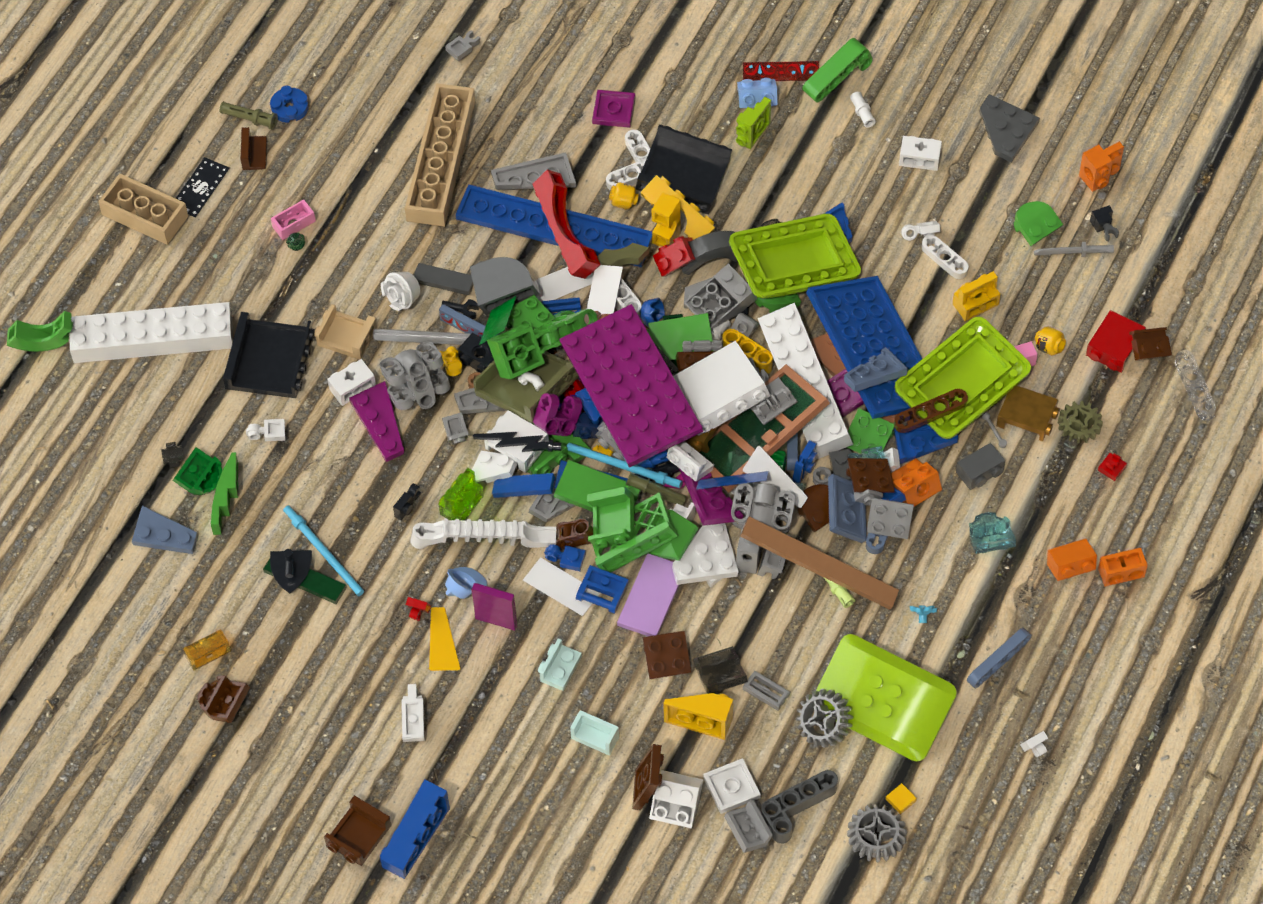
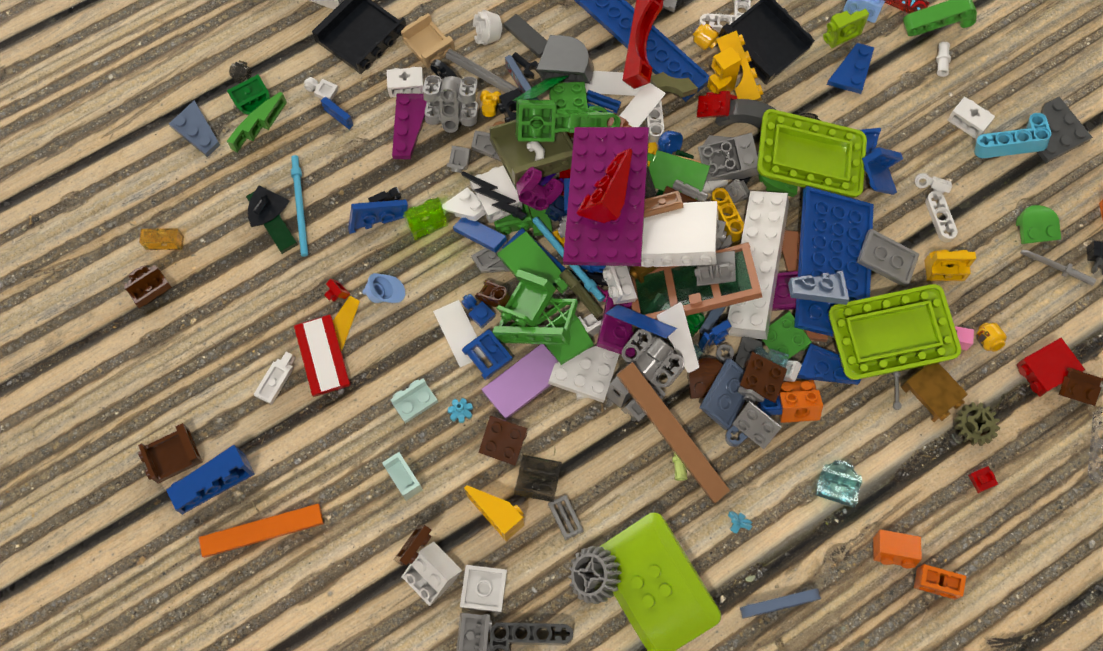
camera: 30 degrees right, 10 degrees up
white piece [410,518,556,549] -> none
magenta tile [471,583,517,631] -> none
reddish brown beam [894,389,968,433] -> none
dark grey brick [956,442,1005,490] -> none
none -> orange tile [199,504,324,558]
none -> tile [294,314,351,397]
none -> blue tile [321,97,354,130]
none -> blue wing [348,200,408,234]
none -> black tile [430,59,458,79]
none -> medium azure plant [447,398,473,423]
none -> red wedge [577,148,632,223]
none -> medium nougat tile [644,191,684,218]
none -> blue wing [827,43,874,94]
none -> light grey tile [857,229,919,288]
none -> blue bracket [862,147,903,195]
none -> medium azure beam [974,113,1051,158]

